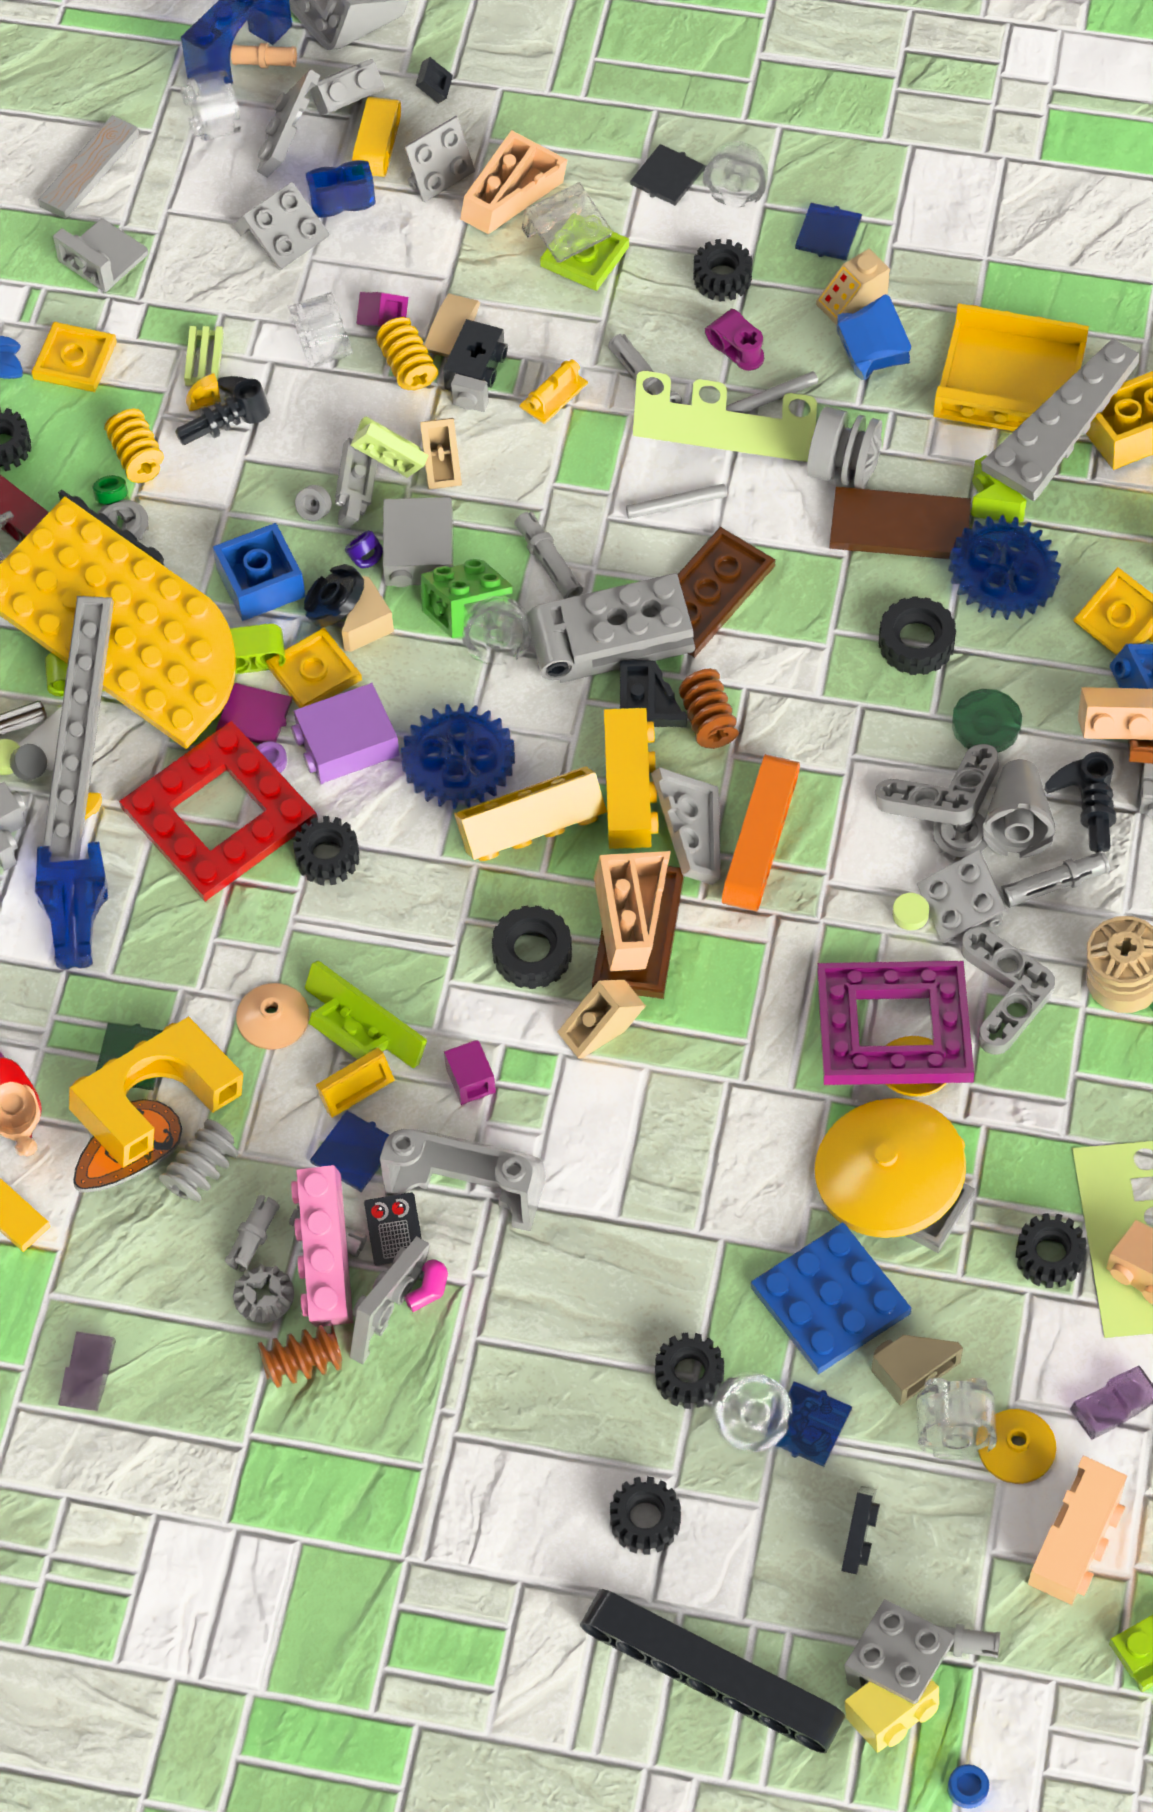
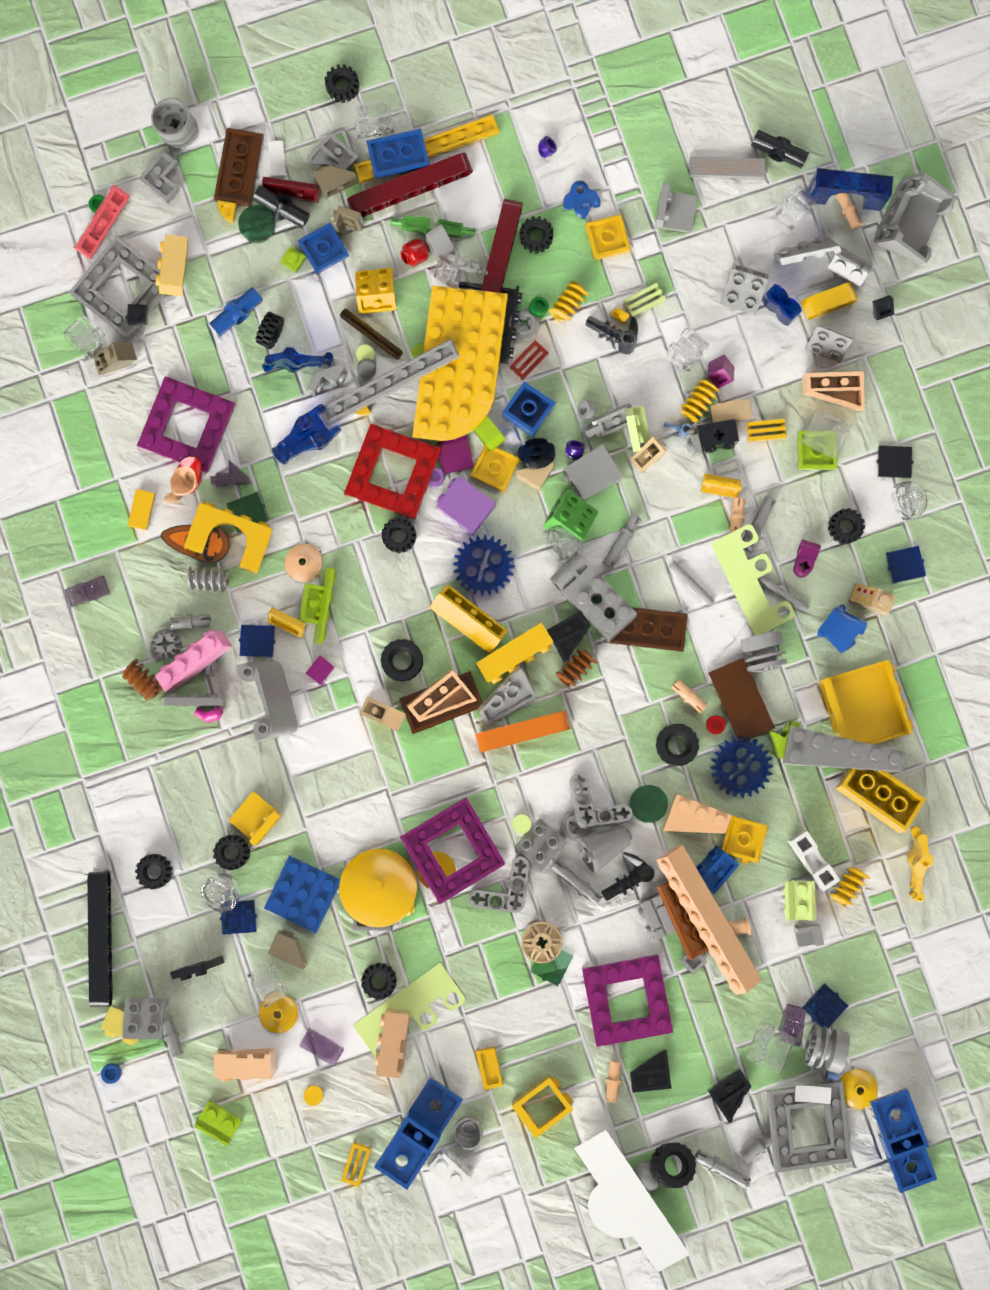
camera: 60 degrees right, 25 degrees up
black sticker [364,1192,422,1266] -> none
none -> clear purple slope [210,460,252,487]
none -> yellow bracket [229,792,283,846]
none -> clear red tile [509,340,549,381]
none -> light nougat wedge [661,794,732,834]
none -> medium blue hand [664,422,692,436]
none -> light nougat pin [671,679,708,714]
none -> red tile [706,715,726,735]
none -> light nougat pin [729,498,746,536]
none -> yellow tile [746,419,787,442]
none -> black piece [751,130,809,169]

